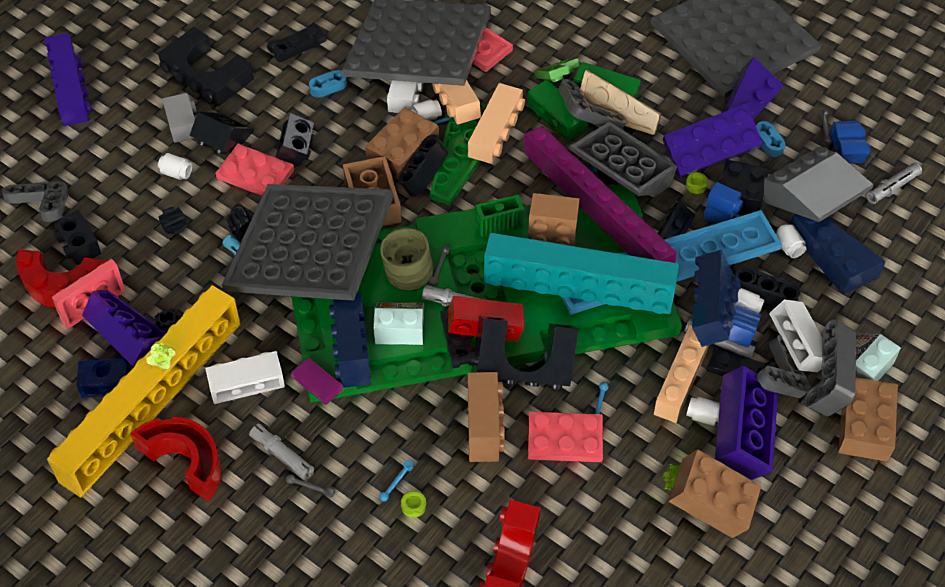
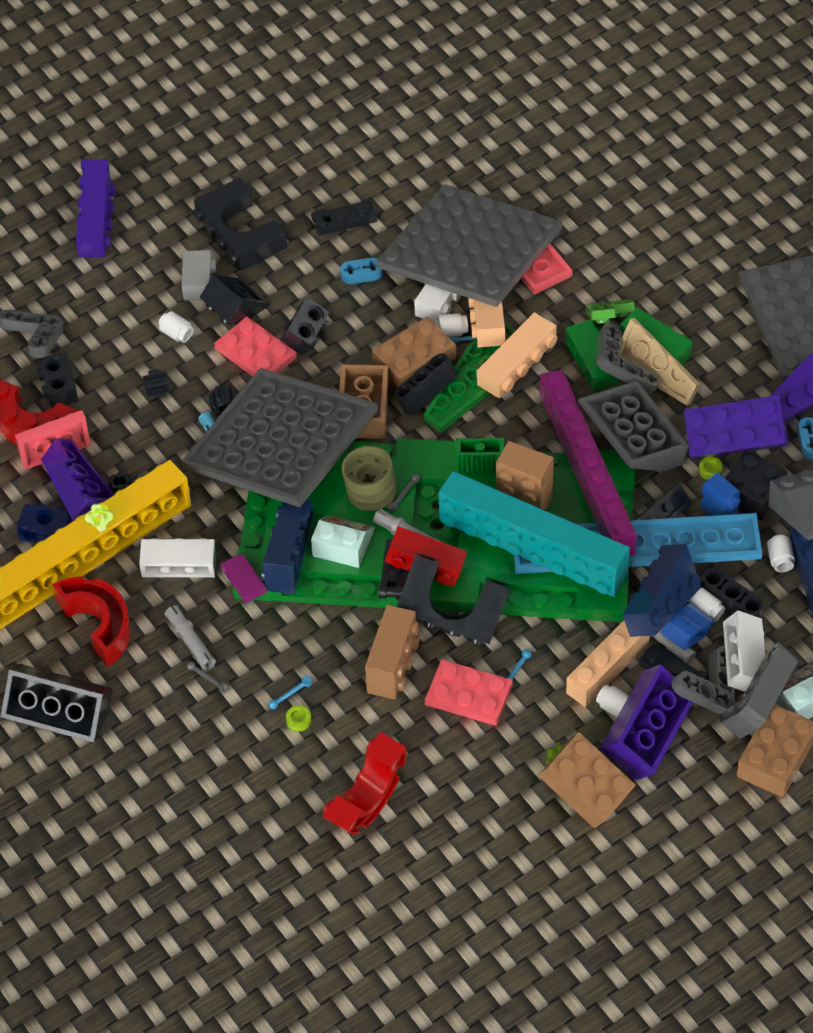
camera: 20 degrees right, 0 degrees up
none -> black slope [0,664,113,743]

